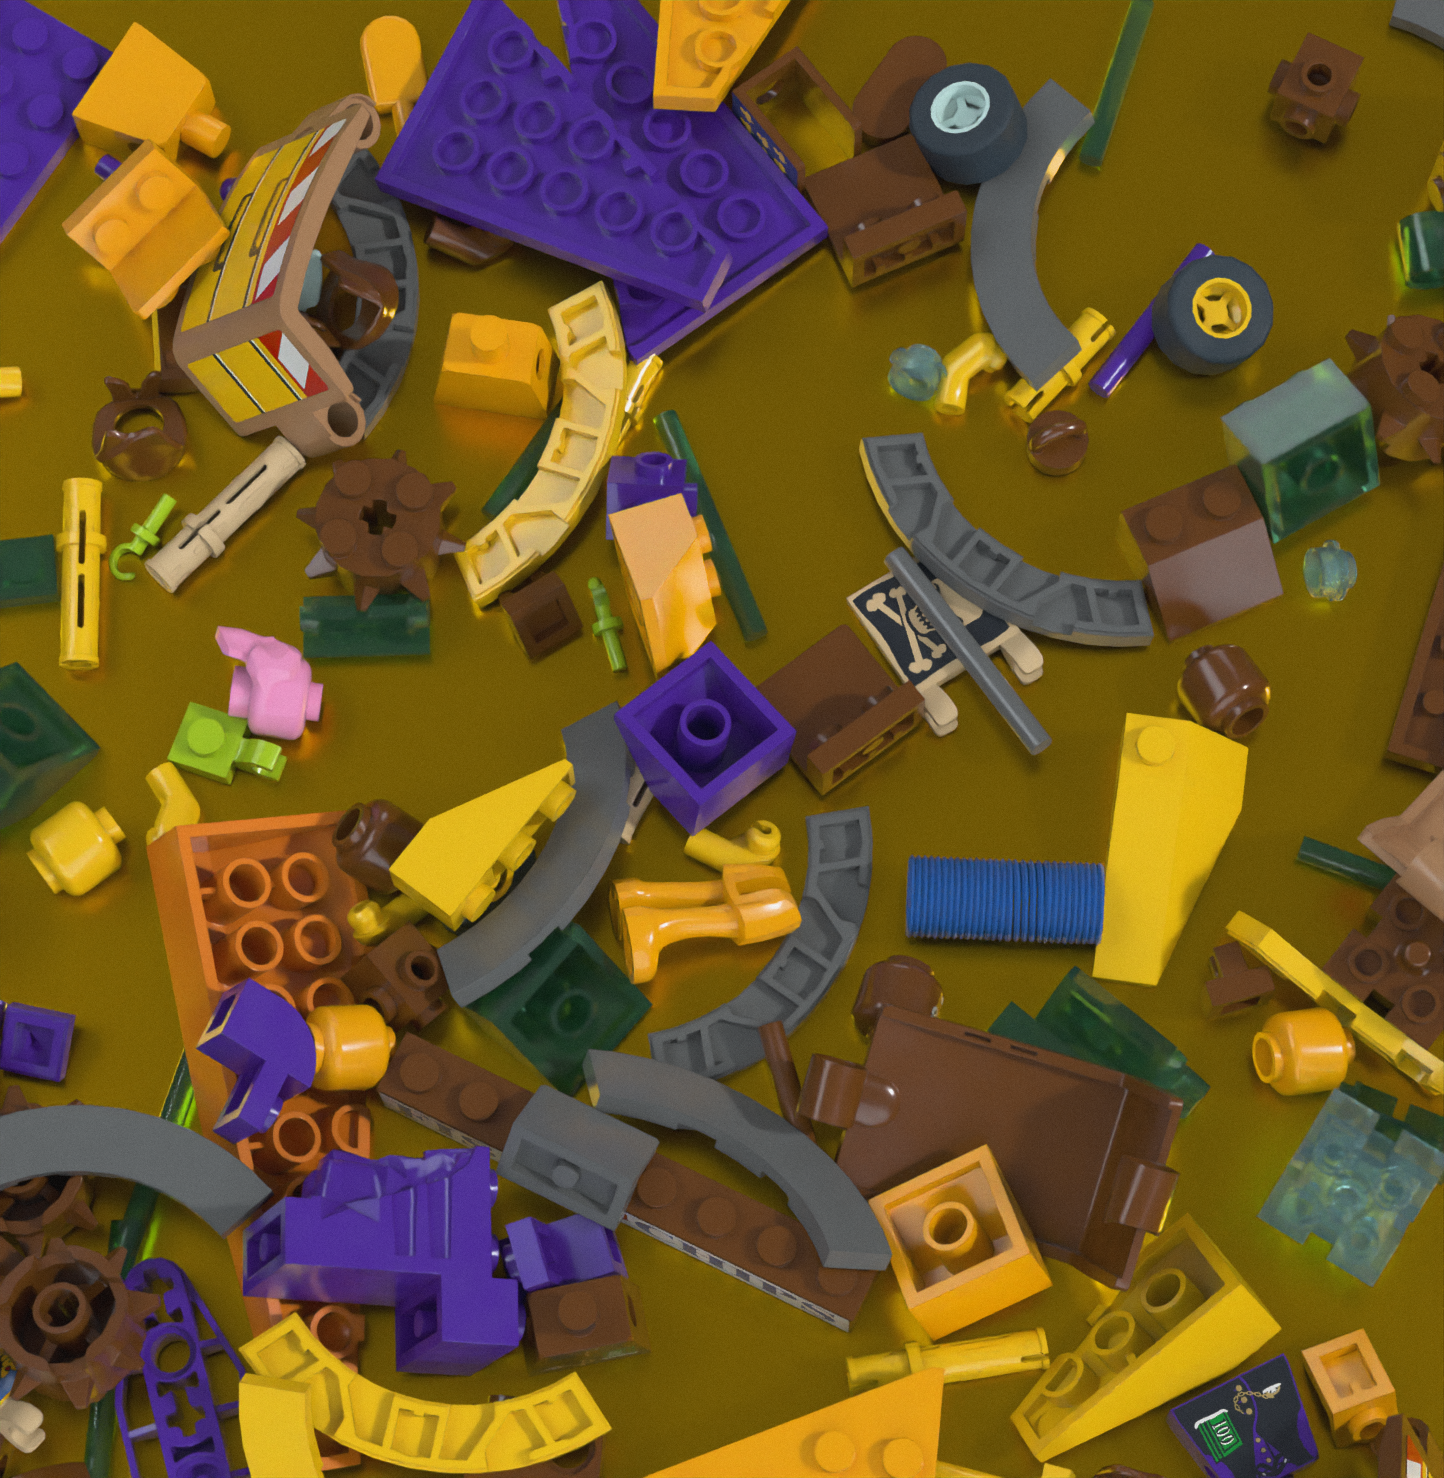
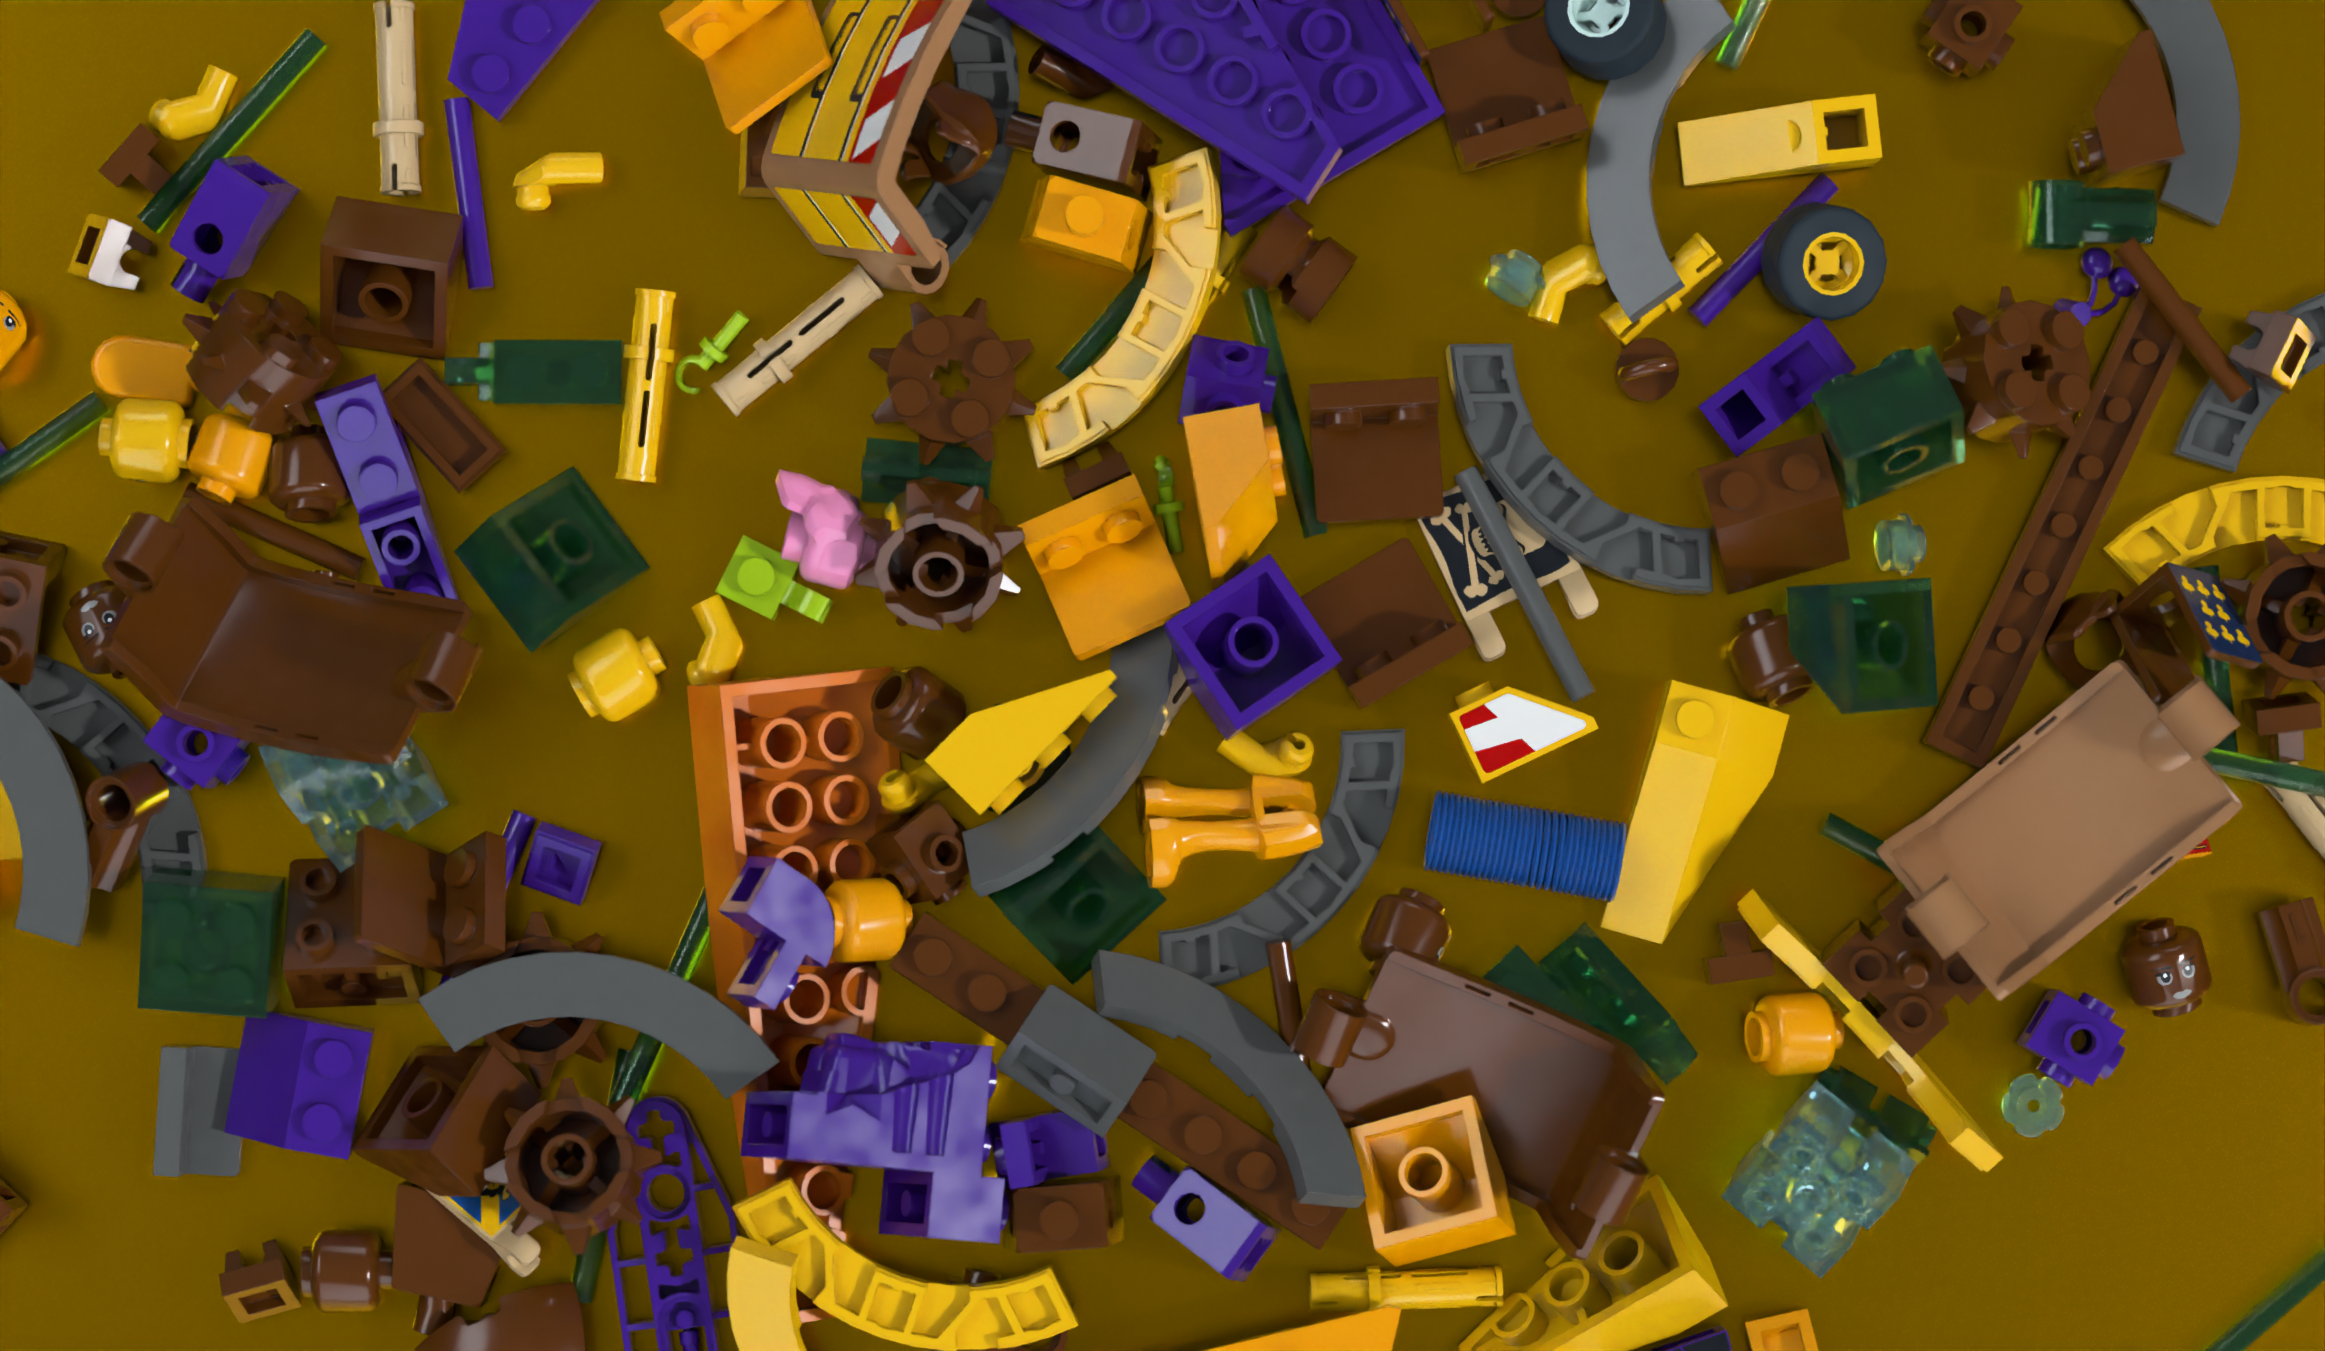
camera: 10 degrees right, 15 degrees up
reddish brown piece [91,370,188,482] -> none
none -> reddish brown brick [854,476,1025,632]
none -> reddish brown torso [1005,101,1163,202]
none -> light orange bracket [1017,474,1192,661]
none -> torso [1131,1155,1282,1282]
none -> reddish brown wheel [1238,205,1358,324]
none -> reddish brown bracket [1309,377,1444,525]
none -> slope [1447,681,1599,784]
none -> yellow slope [1677,94,1883,187]
none -> dark purple brick [1698,316,1857,457]
none -> clear green slope [1786,577,1938,714]

